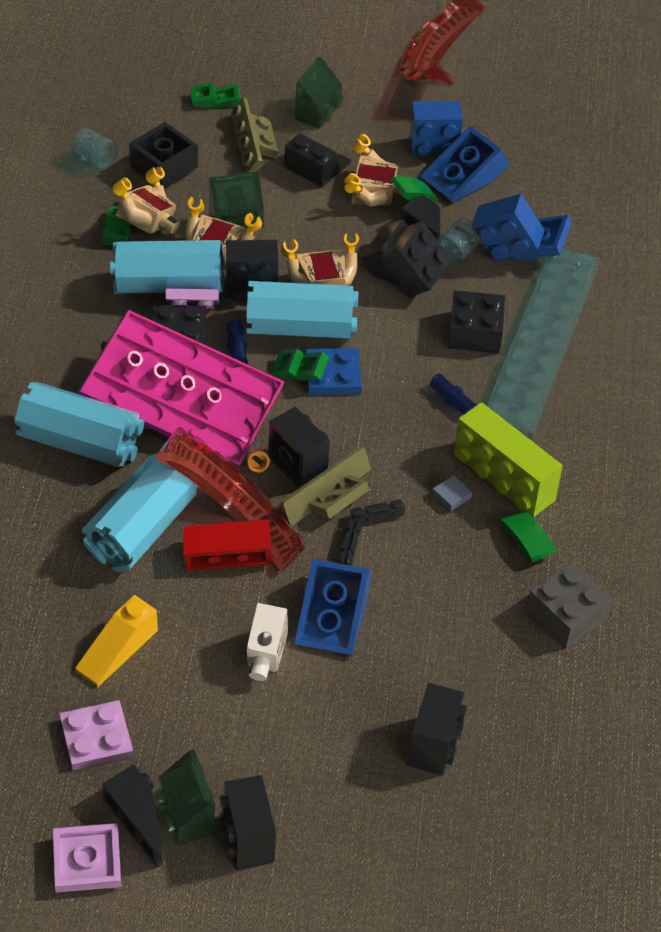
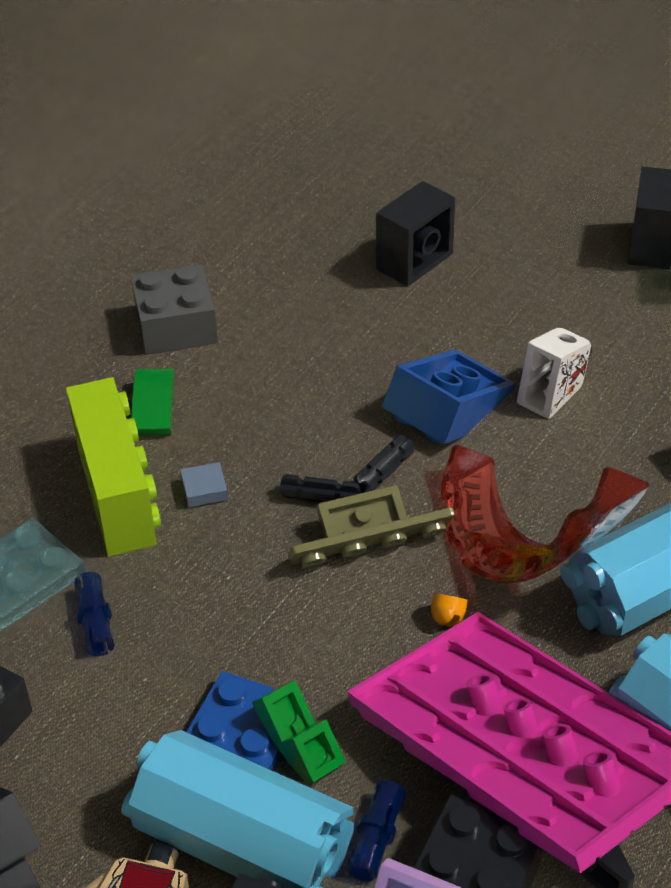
camera: 150 degrees left, 5 degrees down
red brick [183,520,272,571] -> none
black brick [268,406,330,488] -> none

